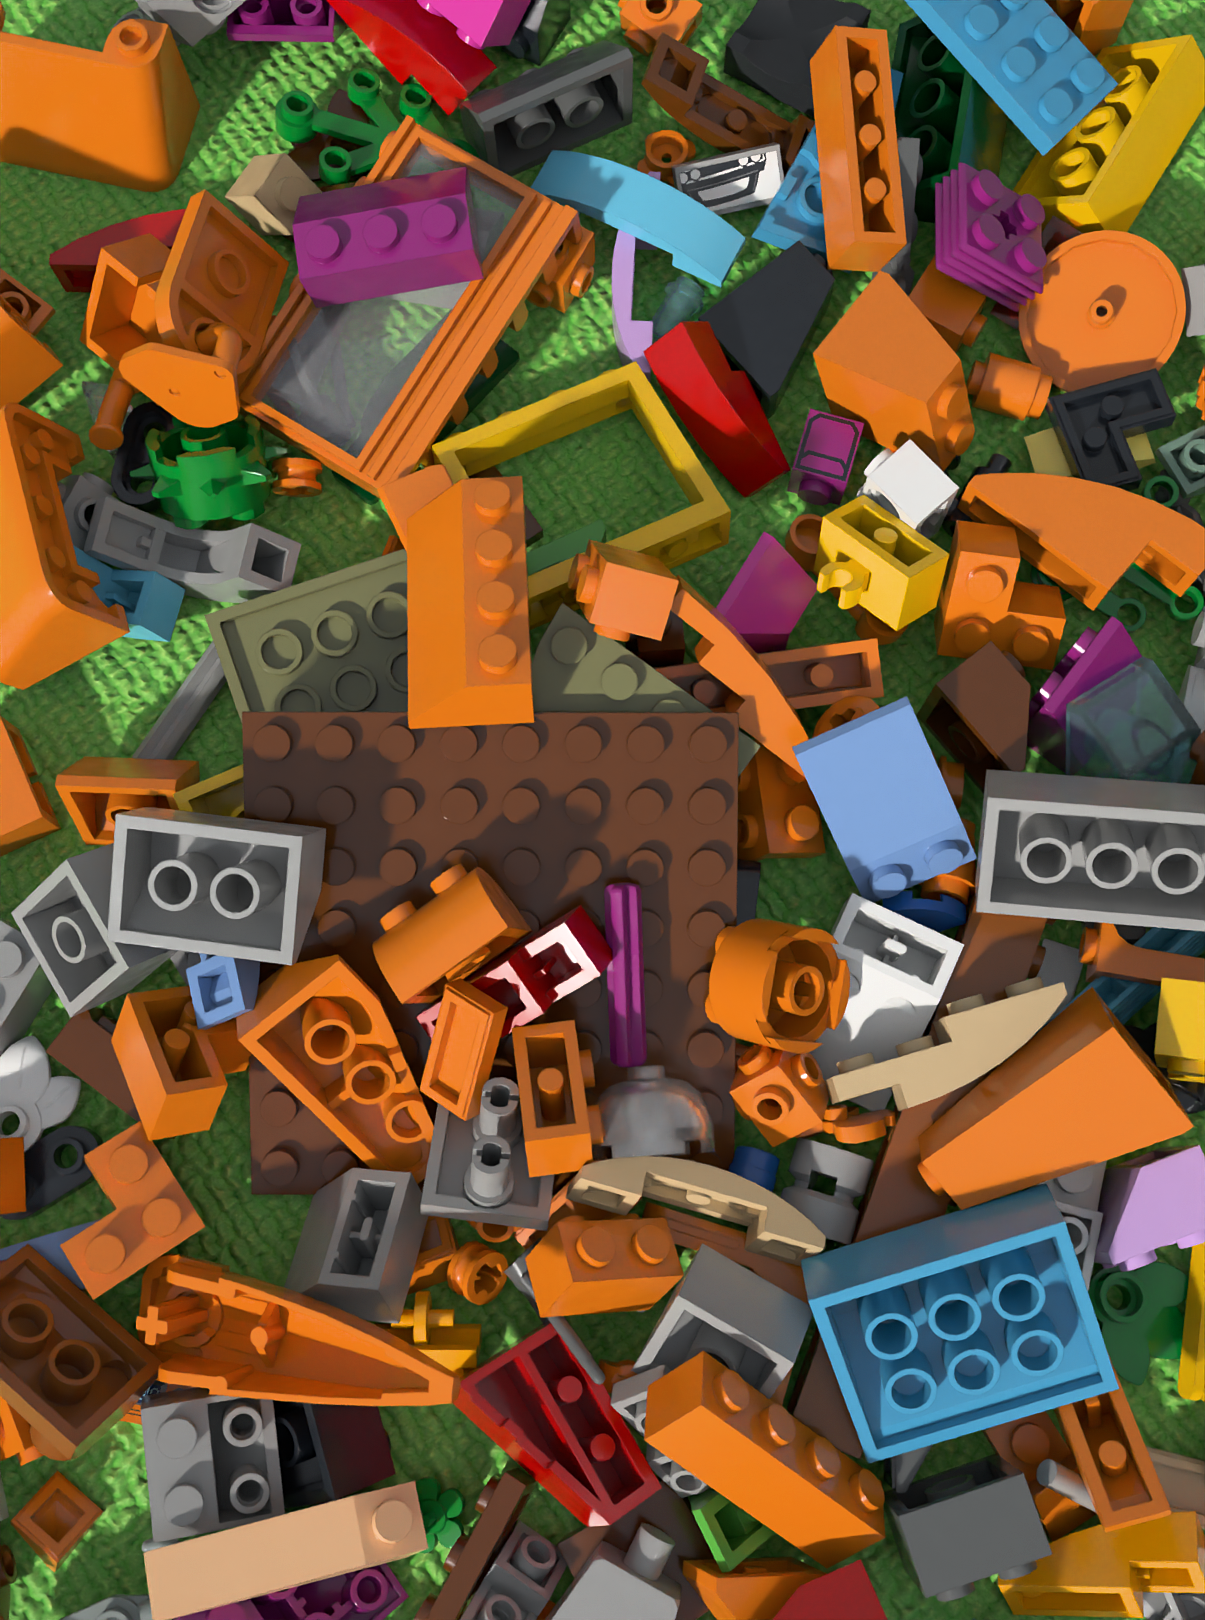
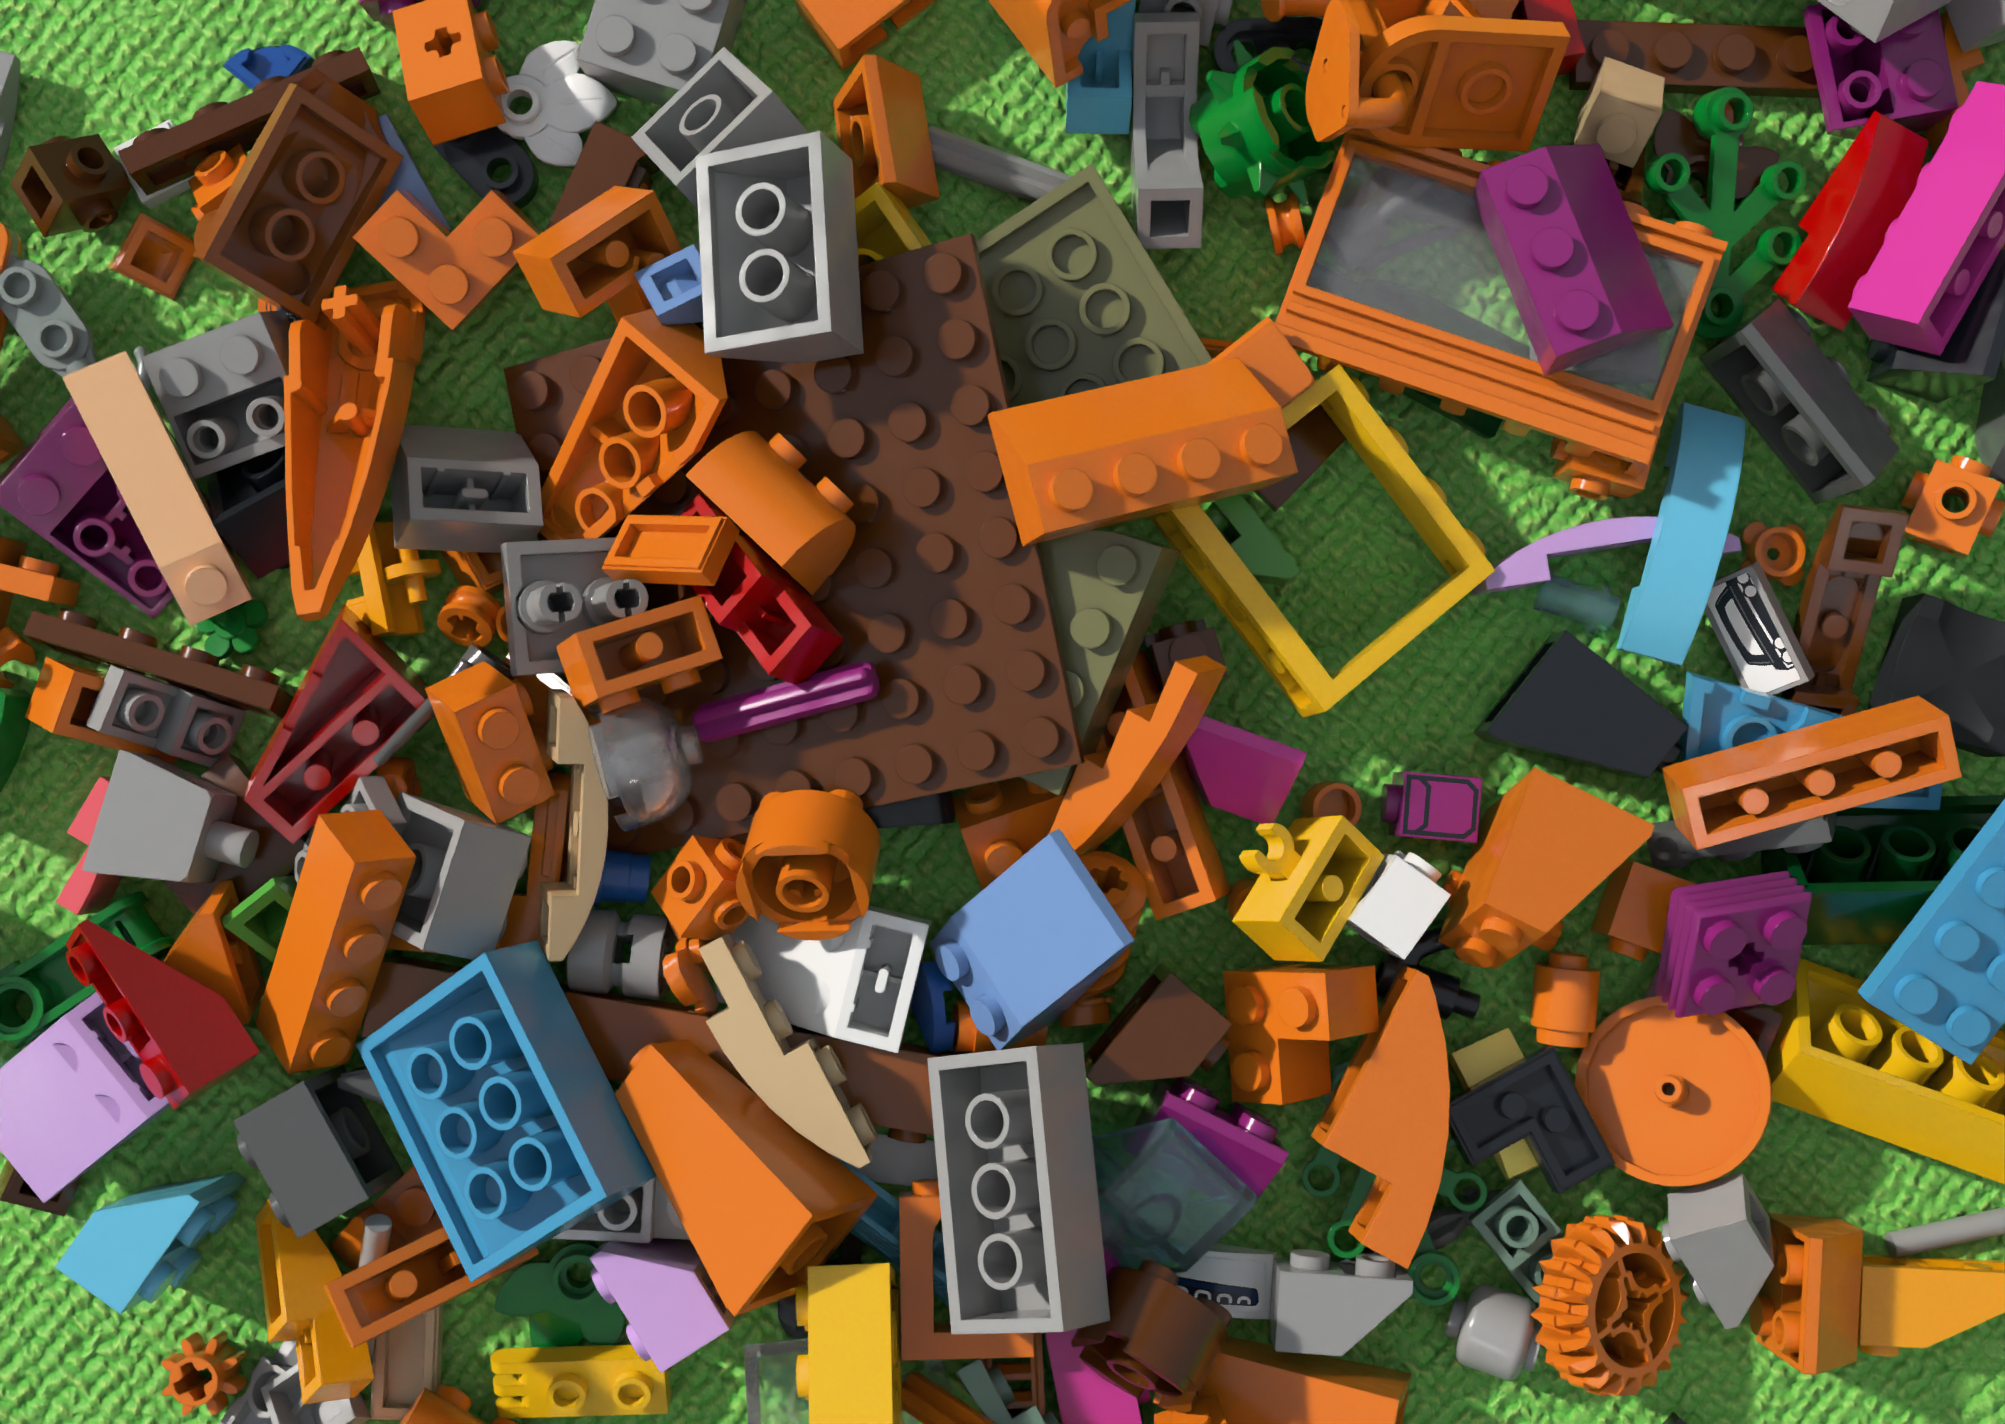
camera: 70 degrees right, 10 degrees up
orange brick [568,539,679,641] -> none
red slope [643,321,791,498] -> none
none -> reddish brown plate [1569,20,1820,98]

